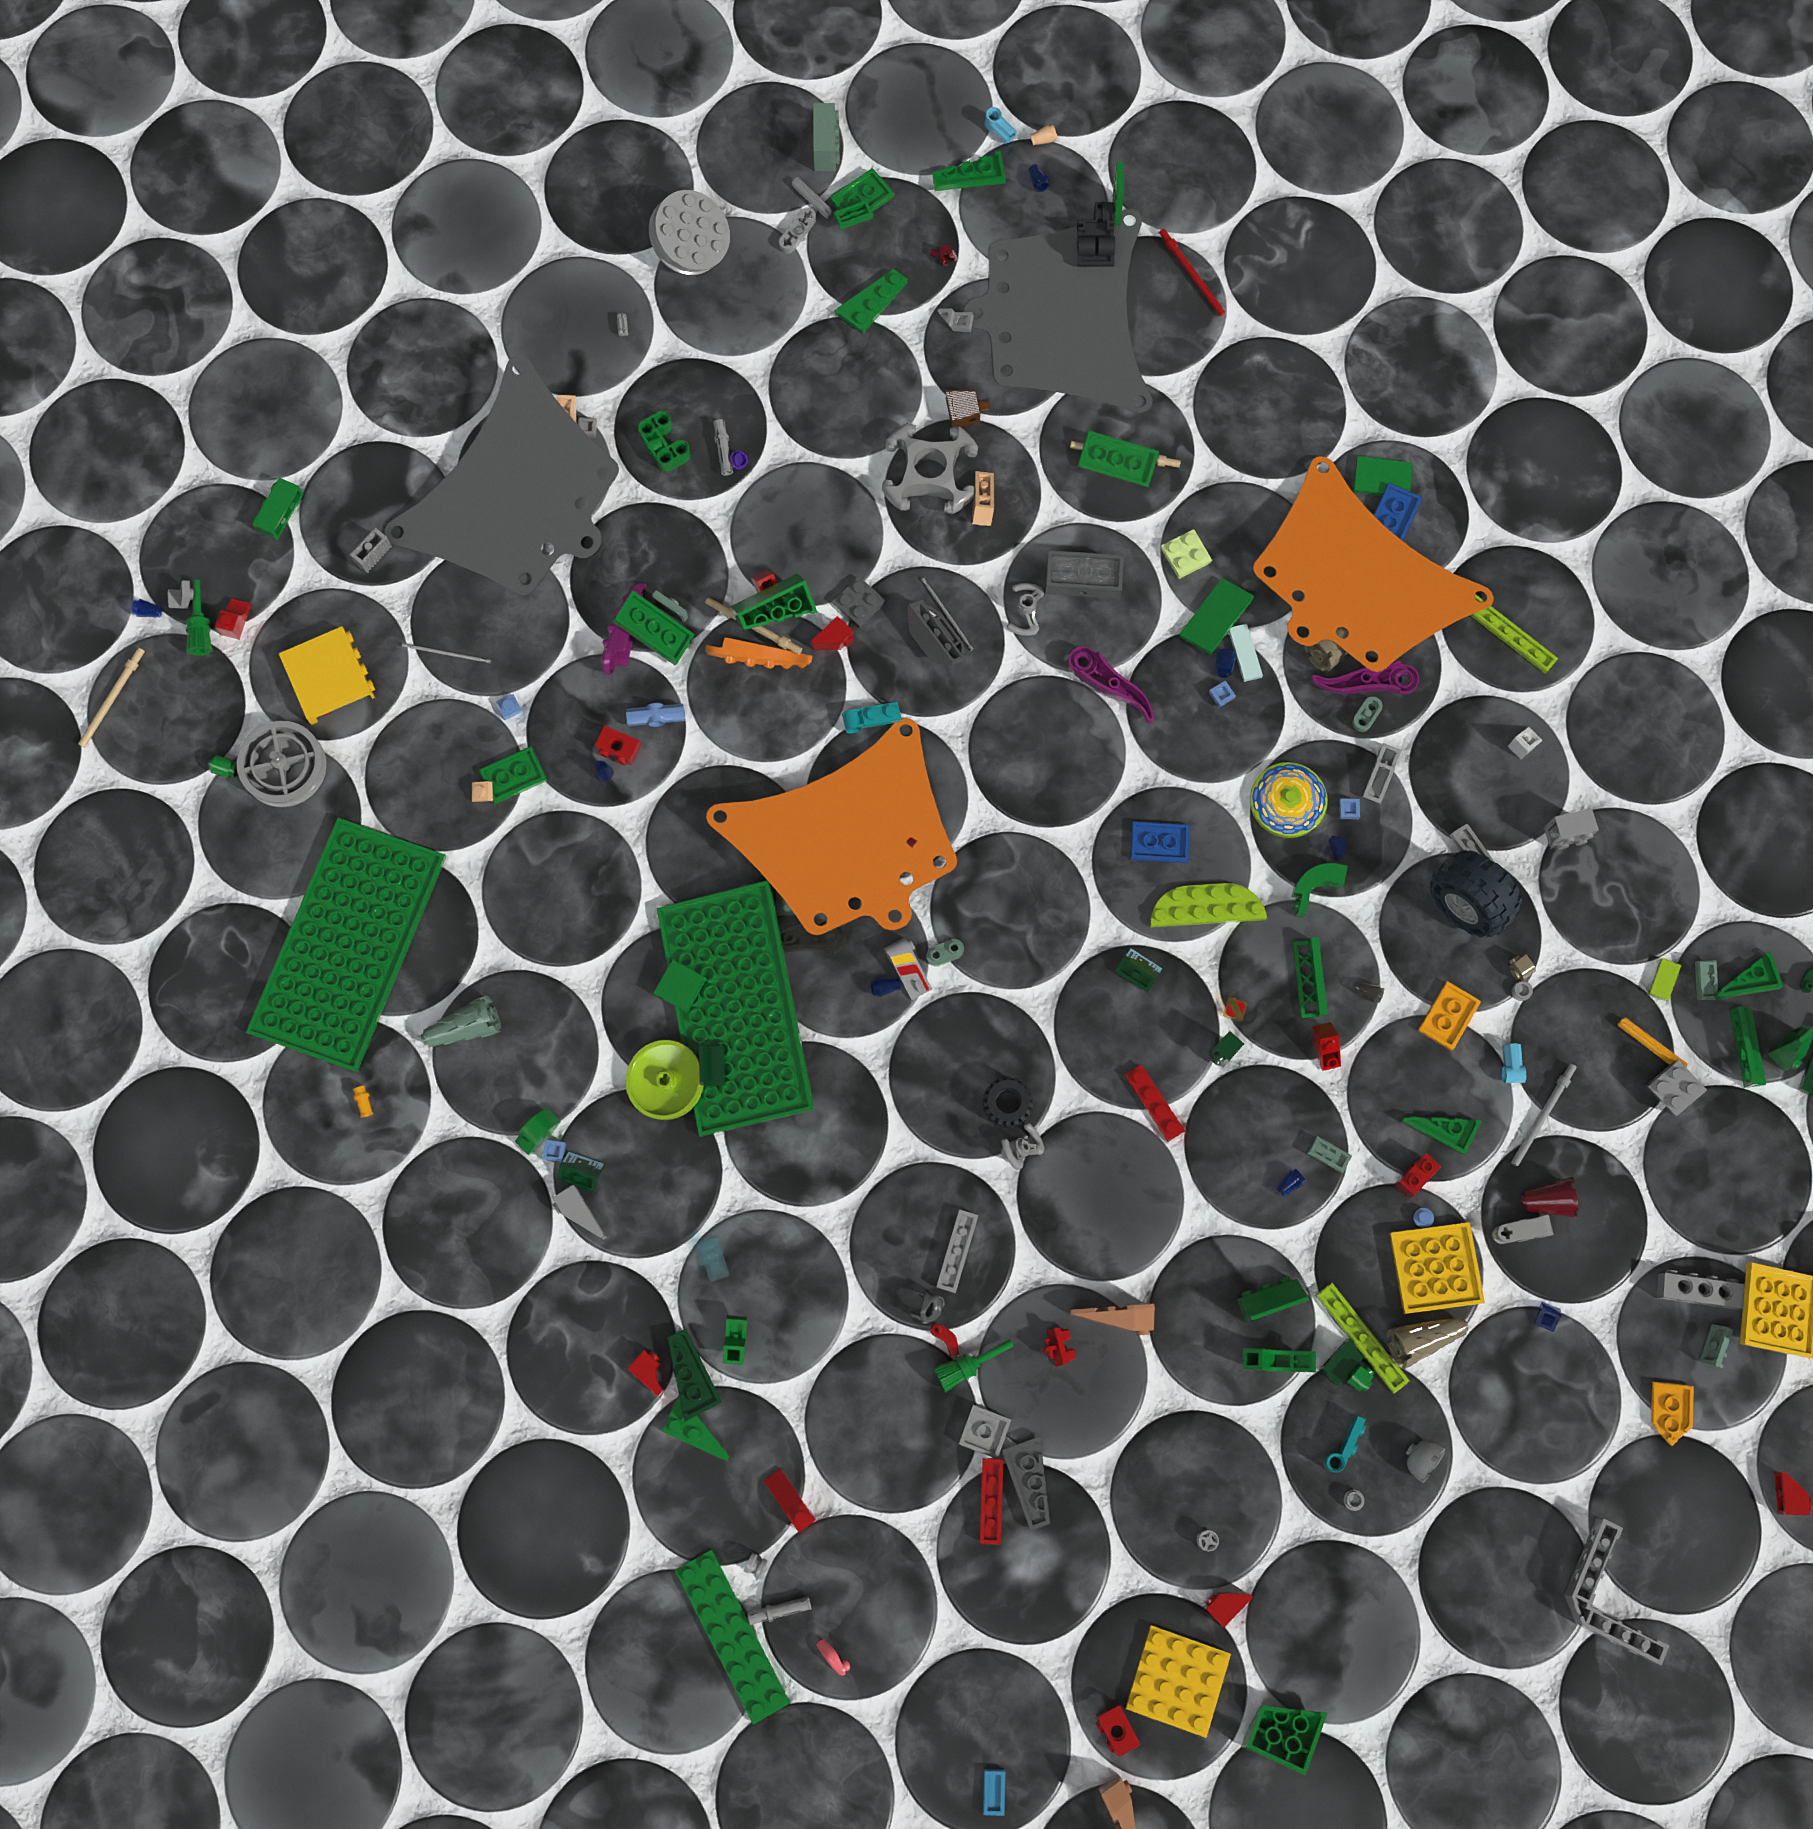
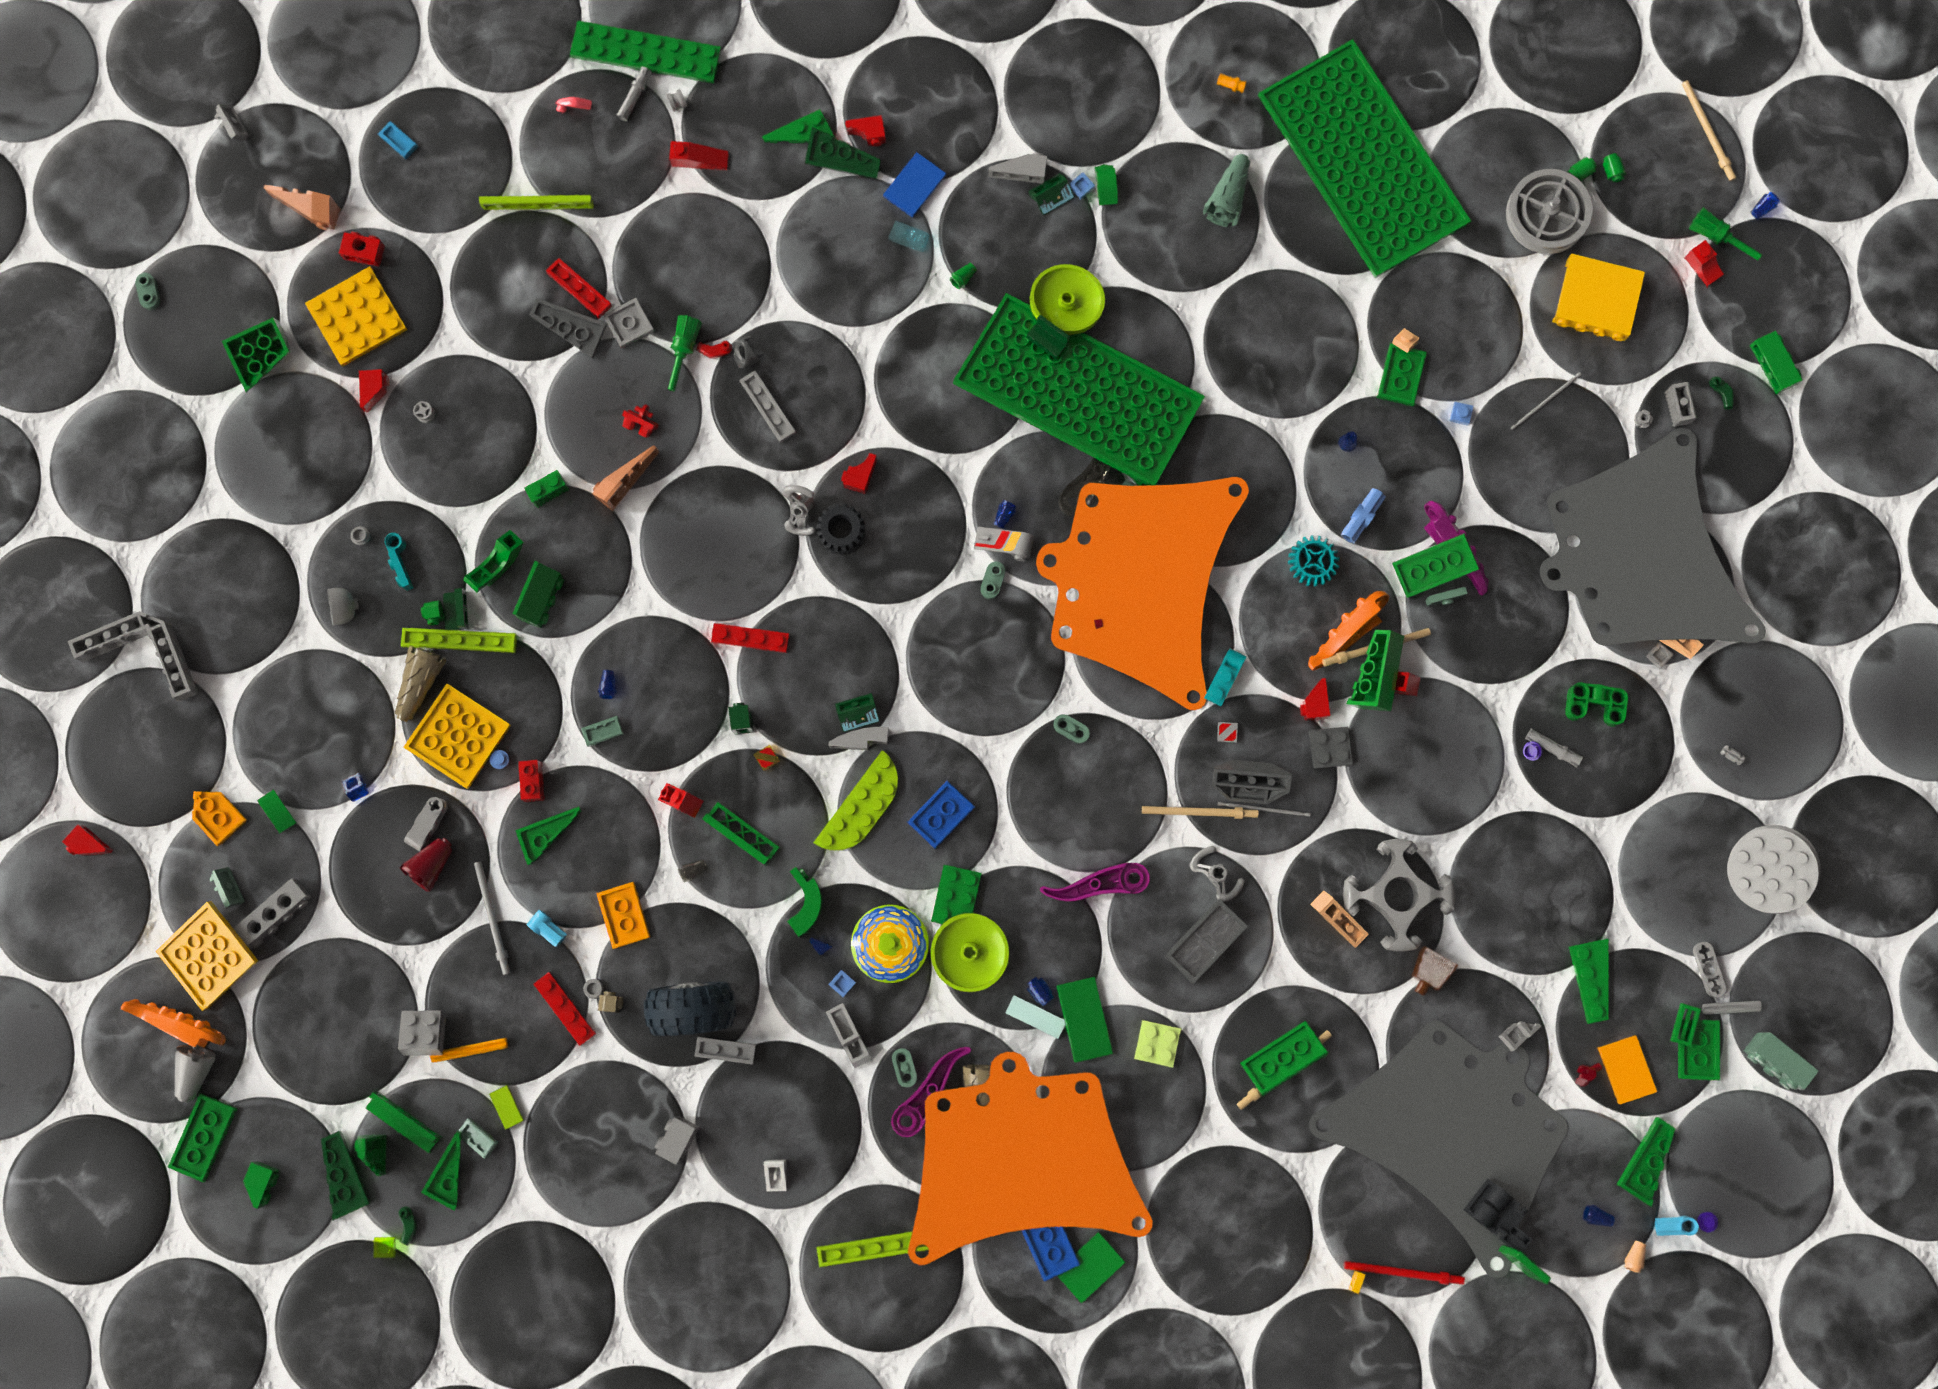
camera: 135 degrees right, 5 degrees up
light grey bracket [167,581,194,609] -> none
red brick [595,725,641,766] -> none
green tile [653,960,707,1013] -> none
green brick [723,1315,747,1365] -> none
medium blue plate [1209,681,1236,708] -> none
none -> green slope [257,789,296,833]
none -> lime tile [479,195,594,210]
none -> green brick [524,470,569,508]
none -> red plate [533,972,596,1046]
none -> light grey slope [829,727,889,751]
none -> red arch [841,453,877,494]
none -> blue tile [883,152,946,218]
none -> green plate [931,865,982,924]
none -> lime dish [931,913,1009,992]
none -> green cone [949,263,977,289]
none -> sand green plate [1053,714,1090,744]
none -> tan bar [1142,806,1258,819]
none -> light grey tile [1217,722,1238,743]
none -> teal gear [1288,535,1340,587]
none -> yellow tile [1349,1271,1365,1294]
none -> light orange tile [1598,1035,1657,1104]
none -> green brick [1603,153,1626,183]
none -> light grey plate [1634,410,1653,428]
none -> dark purple plate [1697,1212,1718,1232]
none -> dark green arm [1709,376,1734,410]

